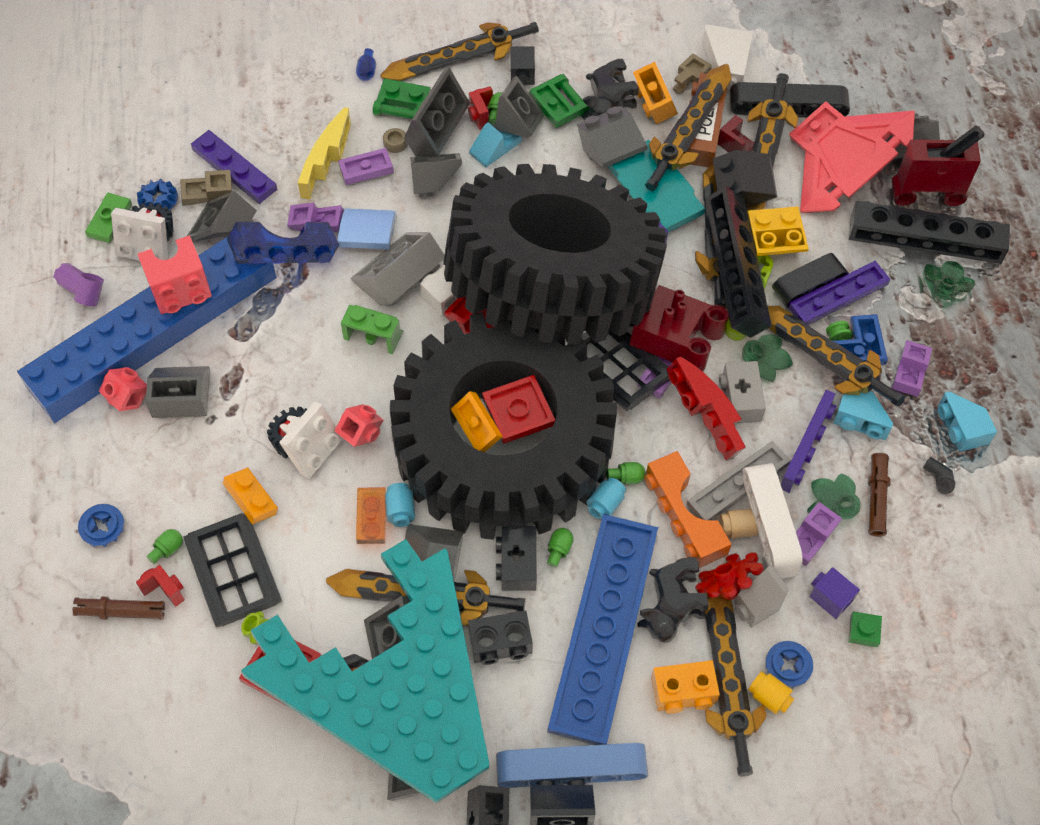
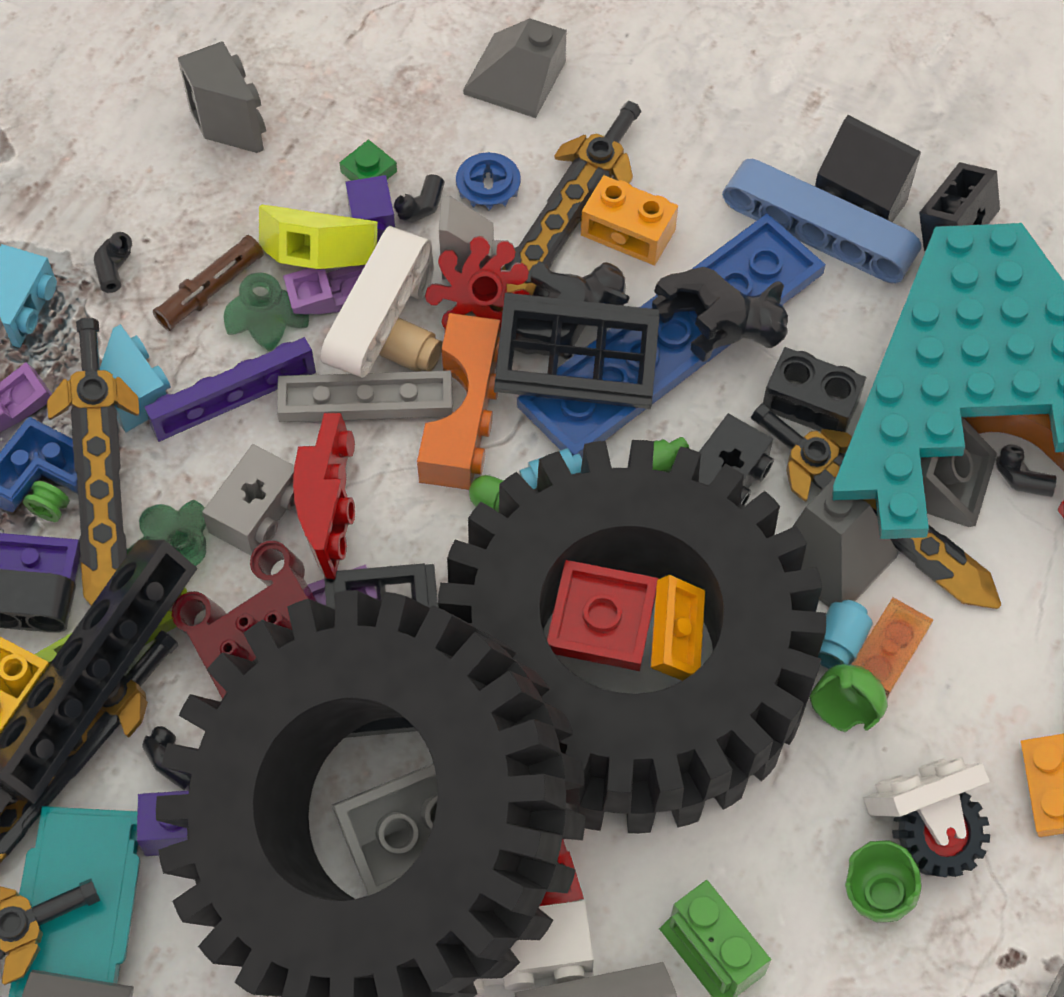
camera: 145 degrees left, 0 degrees up
coral brick [334,404,384,447] -> none
yellow brick [748,671,795,715] -> none
none -> black arm [142,726,191,790]
none -> dark grey slope [178,41,266,153]
none -> neon yellow slope [259,204,378,269]
none -> black arm [394,174,445,223]
none -> dark grey slope [463,18,567,118]
none -> black piece [494,293,660,409]
none -> black animal [652,267,788,362]
none -> bright green hair [809,664,888,732]
none -> bright green hair [845,840,922,923]

